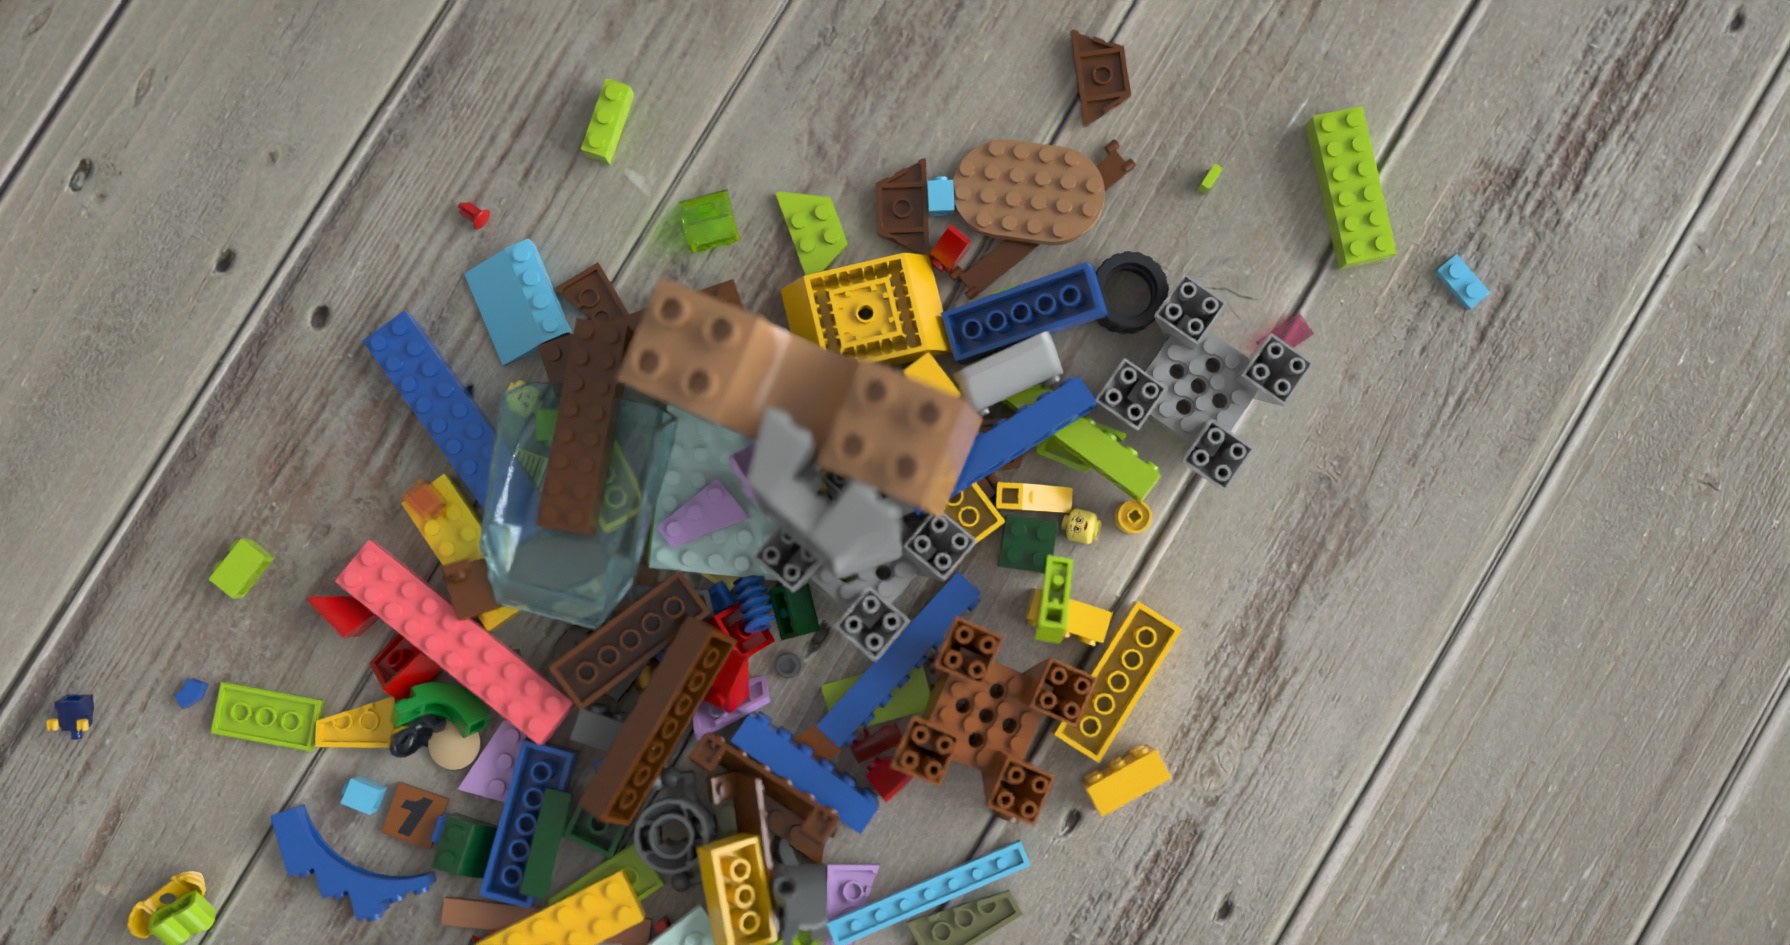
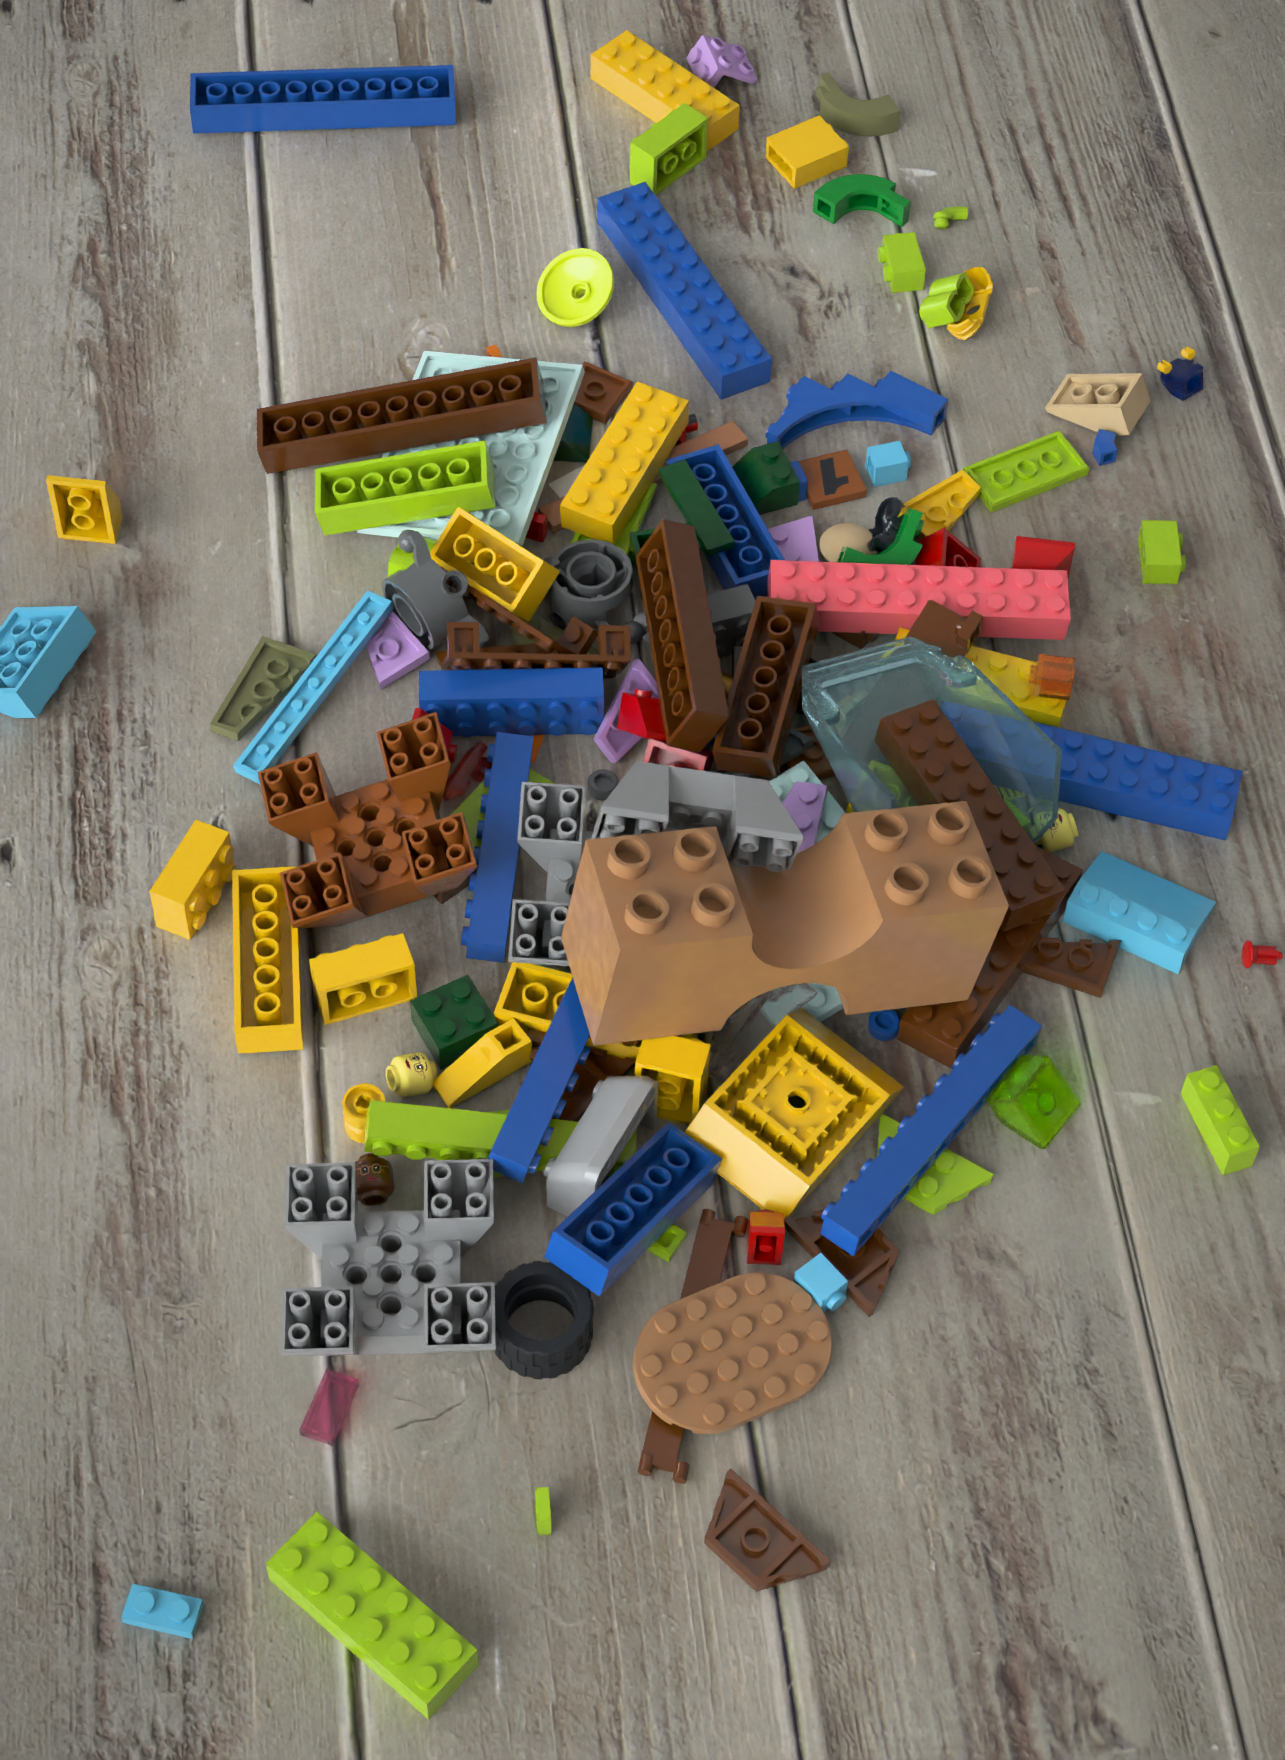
camera: 140 degrees right, 30 degrees down
lime slope [1035,555,1074,644] -> none
none -> reddish brown head [355,1153,395,1206]
none -> blue brick [820,1005,1042,1257]
none -> tan slope [1045,373,1151,436]

